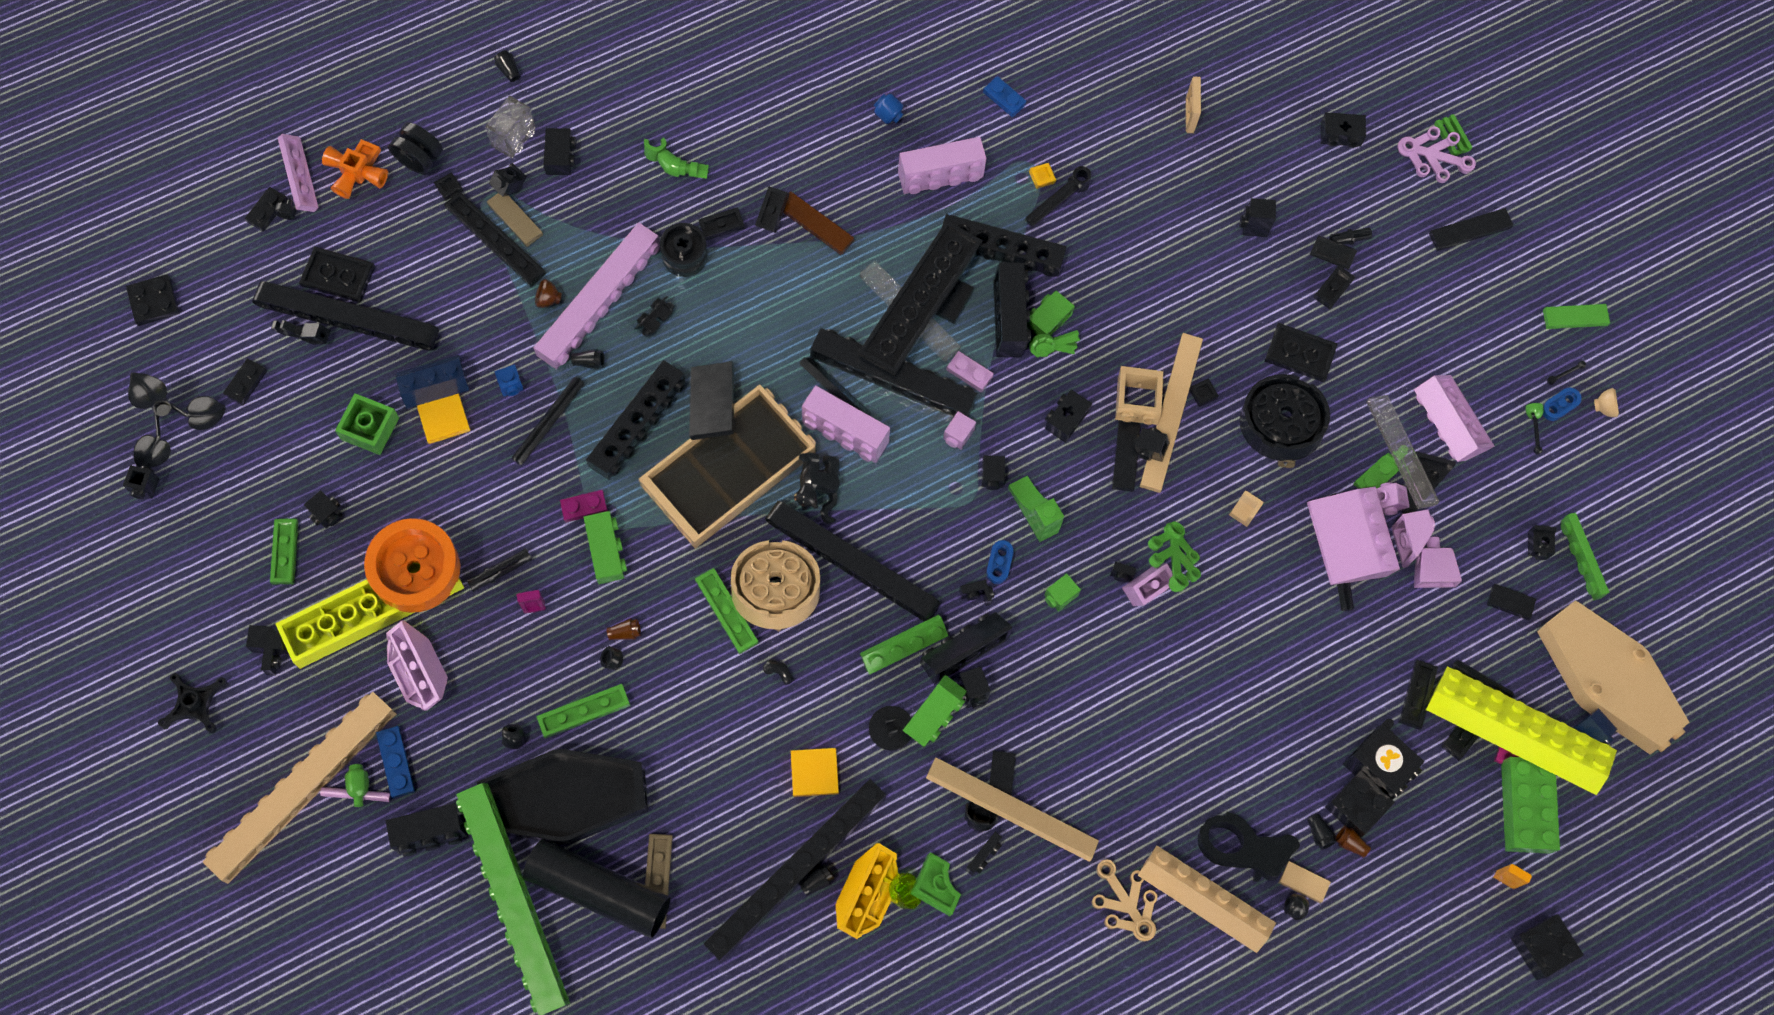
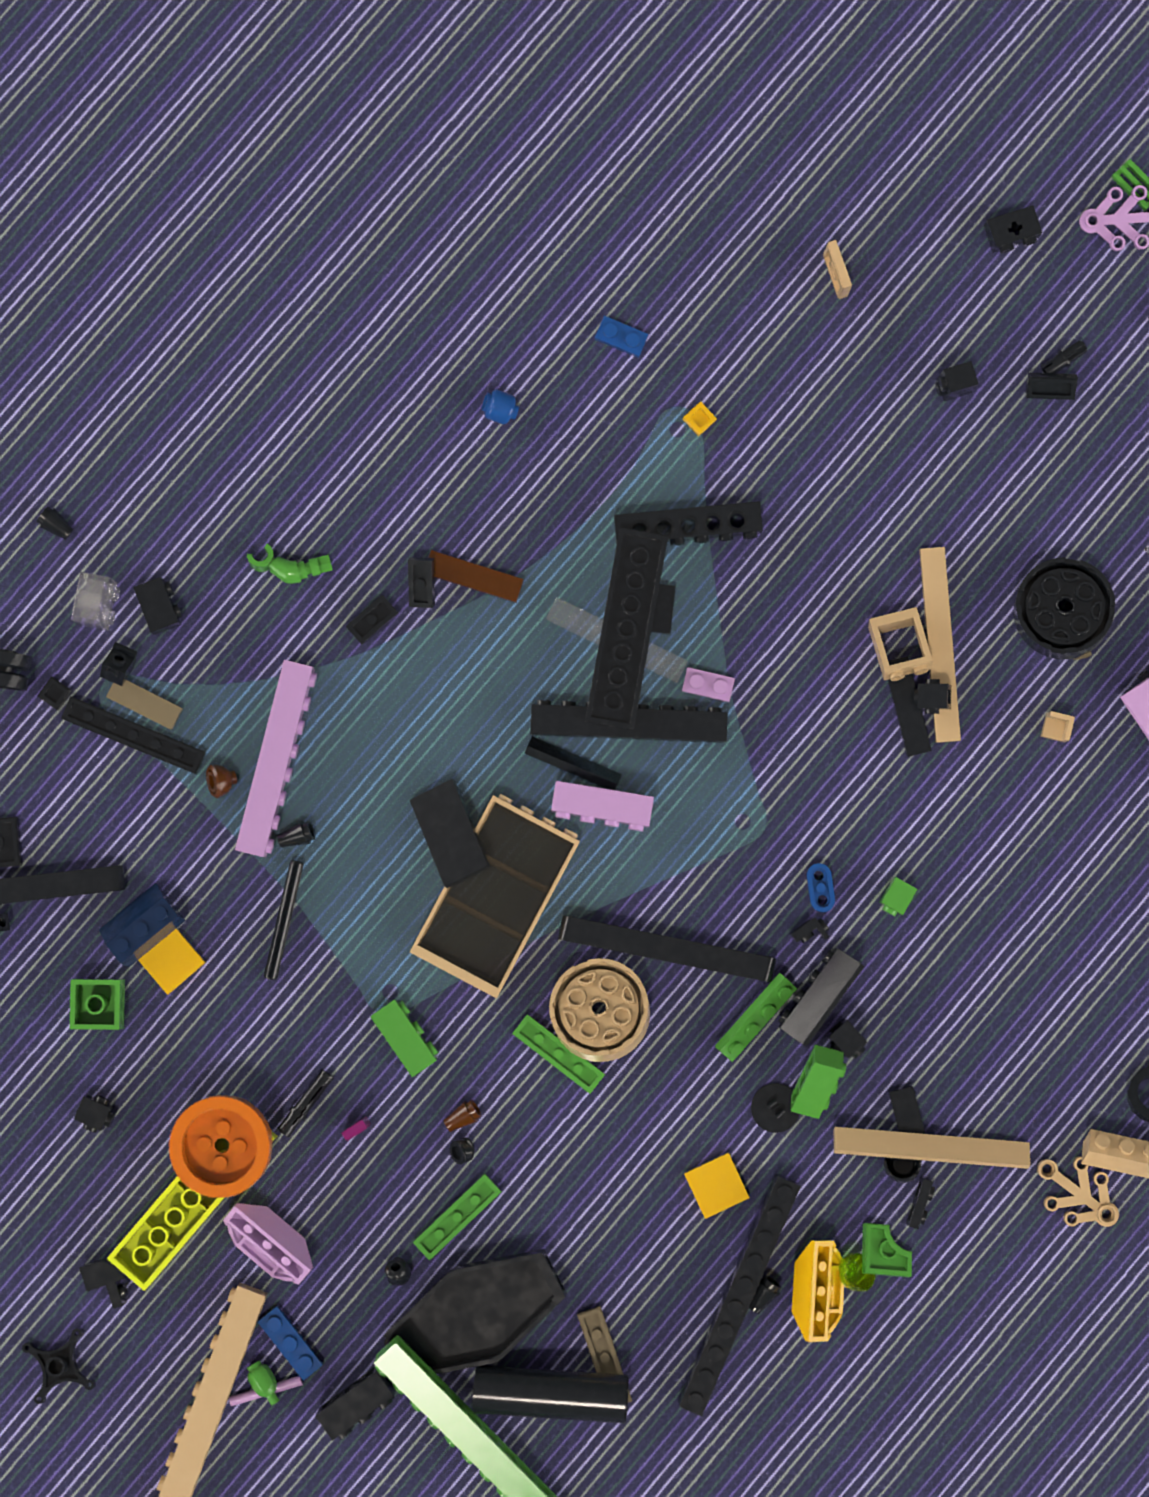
camera: 15 degrees left, 15 degrees up
bright green tile [270,519,298,585] -> none
blue bracket [494,364,524,397] -> none
magenta plate [560,490,608,523] -> none
black brick [586,360,686,480] -> none
black hinge [634,296,675,337] -> none
black wheel [660,223,708,277] -> none
black arm [763,659,794,685] -> none
black animal [794,453,840,524] -> none
lavender brick [898,137,986,194] -> none
lavender brick [943,411,976,450] -> none
black brick [981,455,1005,490] -> none
black brick [993,262,1031,358] -> none
bright green arch [1008,476,1064,542] -> none
black axle [1025,166,1091,226] -> none
bright green brick [1027,290,1075,336] -> none
bright green piece [1029,330,1080,357] -> none
black brick [1045,389,1092,443] -> none
black plate [1110,561,1136,583] -> none
lavender brick [1122,563,1172,606] -> none
bright green plant [1148,521,1201,592] -> none
black tile [1189,378,1219,407] -> none
black tile [1264,323,1338,382] -> none
black plate [1313,265,1356,309] -> none

